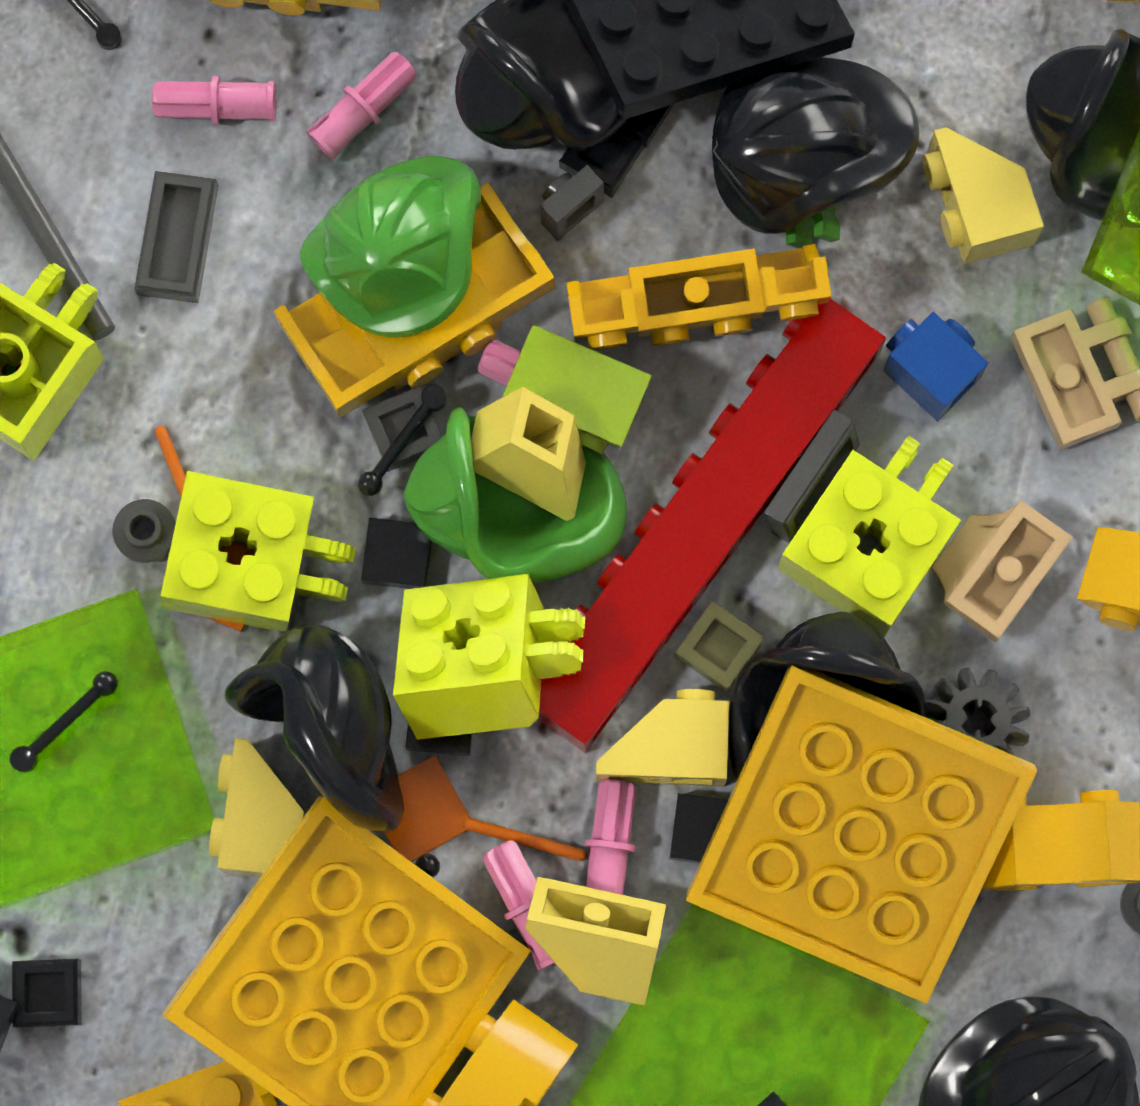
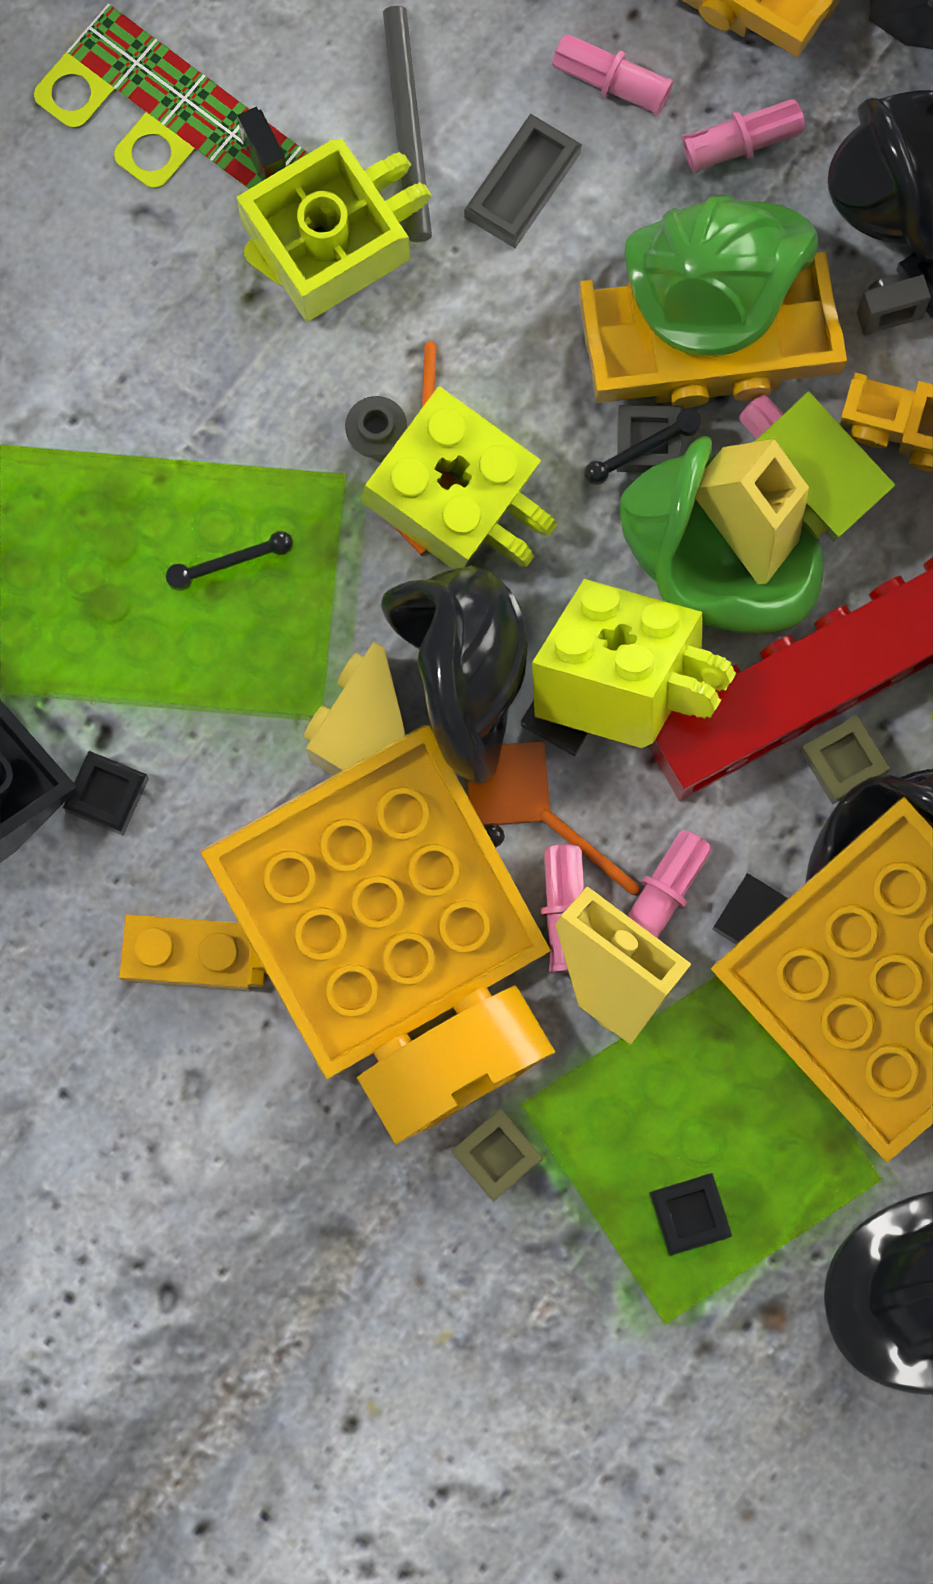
camera: 25 degrees right, 0 degrees up
black tile [361,517,432,589] -> none
light yellow slope [596,689,729,787] -> none

